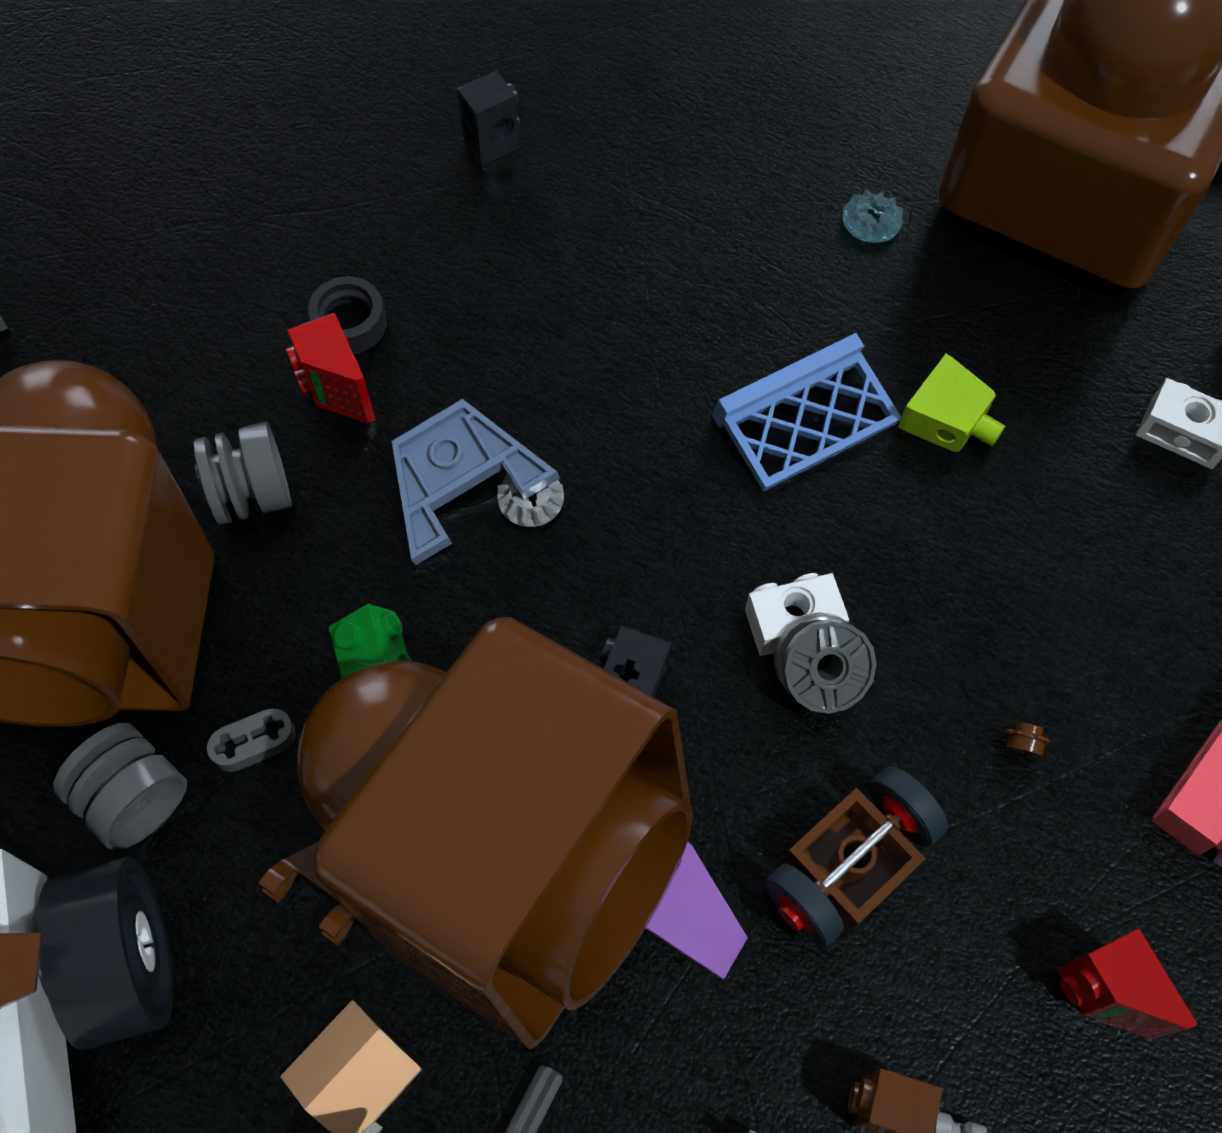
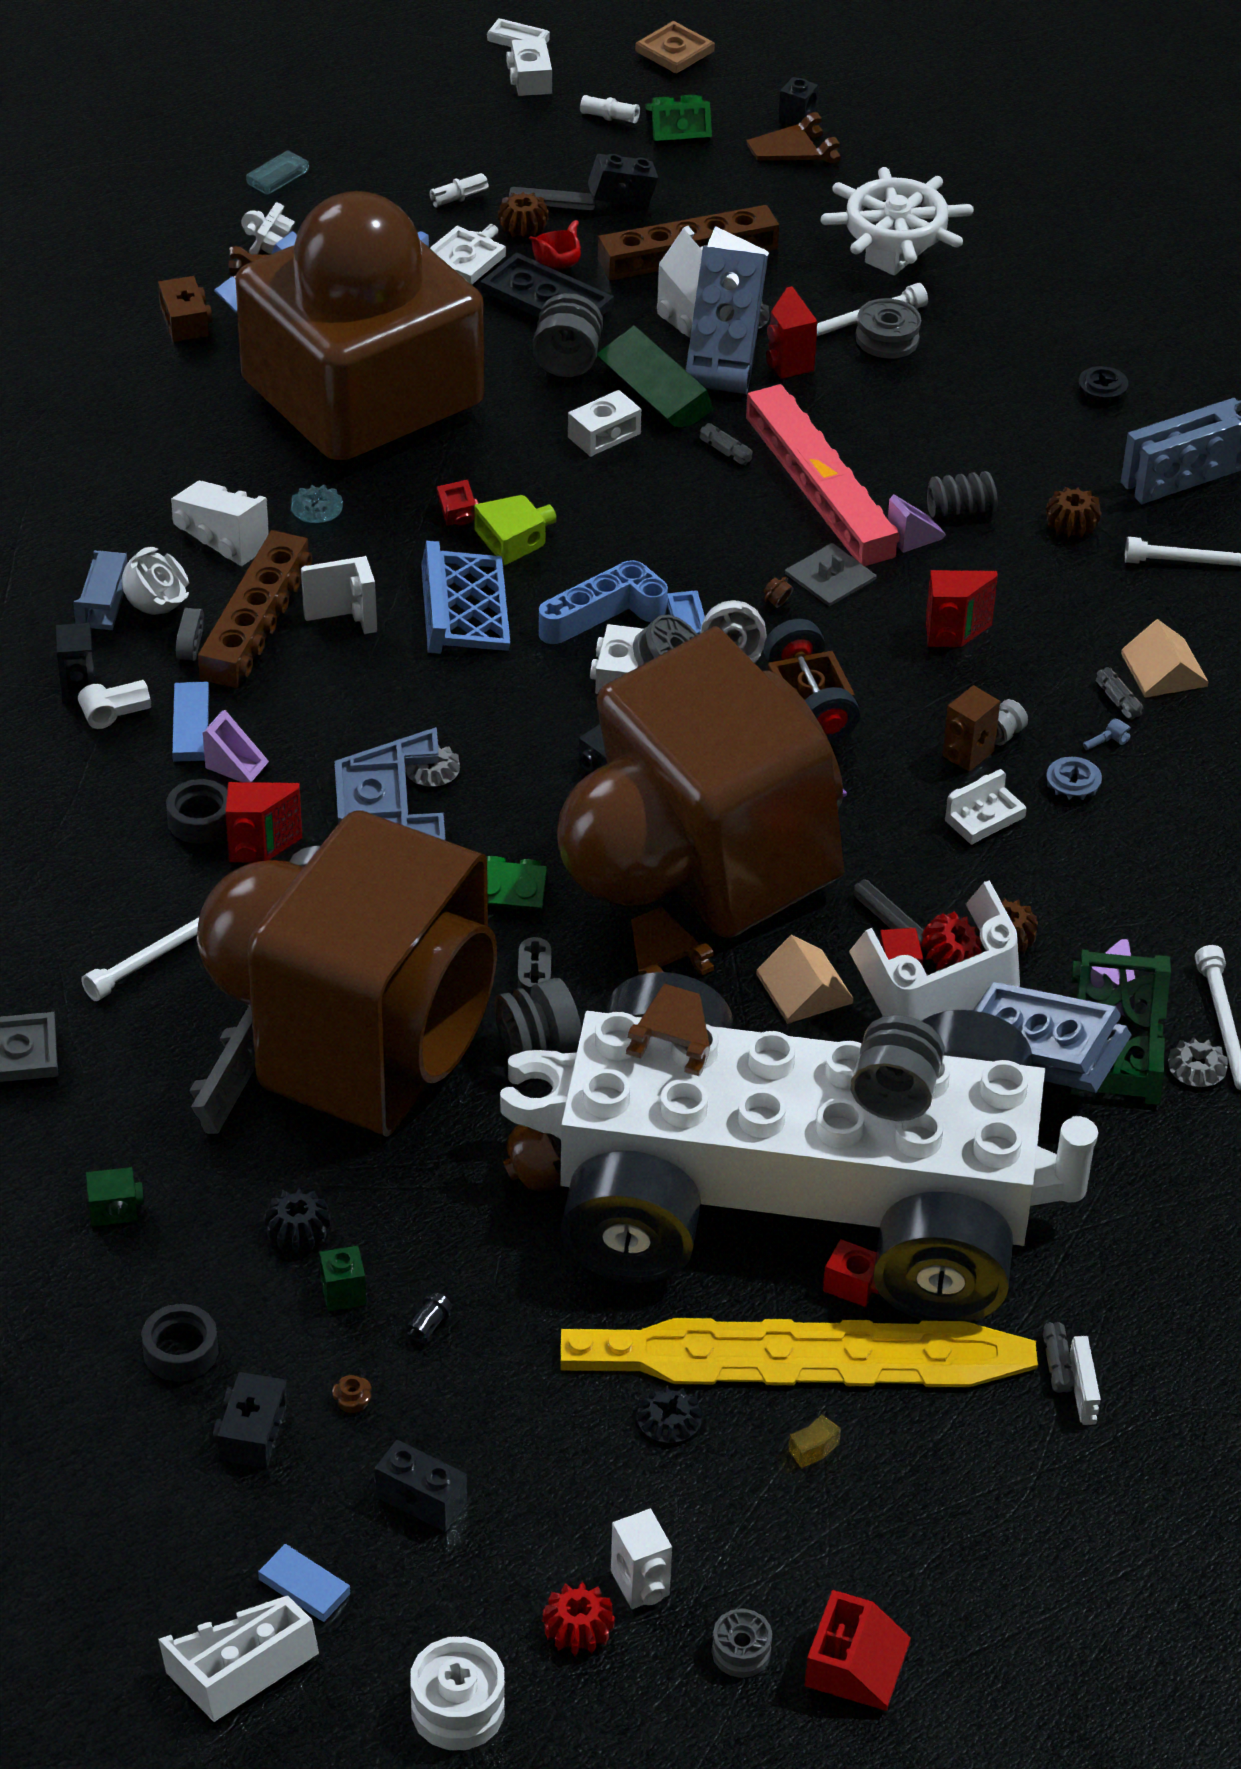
camera: 65 degrees left, 20 degrees down
none -> sand blue window [73,550,127,630]
none -> white piece [78,680,151,729]
none -> white piece [82,917,199,1001]
none -> white cylinder [121,547,189,615]
none -> white wedge [171,480,269,566]
none -> medium blue tile [173,682,209,762]
none -> dark grey beam [176,608,204,661]
none -> reddish brown brick [198,530,312,688]
none -> lavender slope [203,710,269,782]
none -> white bracket [301,556,377,634]
none -> red bracket [436,480,479,526]
none -> medium blue beam [539,560,668,644]
none -> medium blue tile [667,591,705,635]
none -> white cylinder [700,600,767,662]
none -> dark grey piece [785,543,877,607]

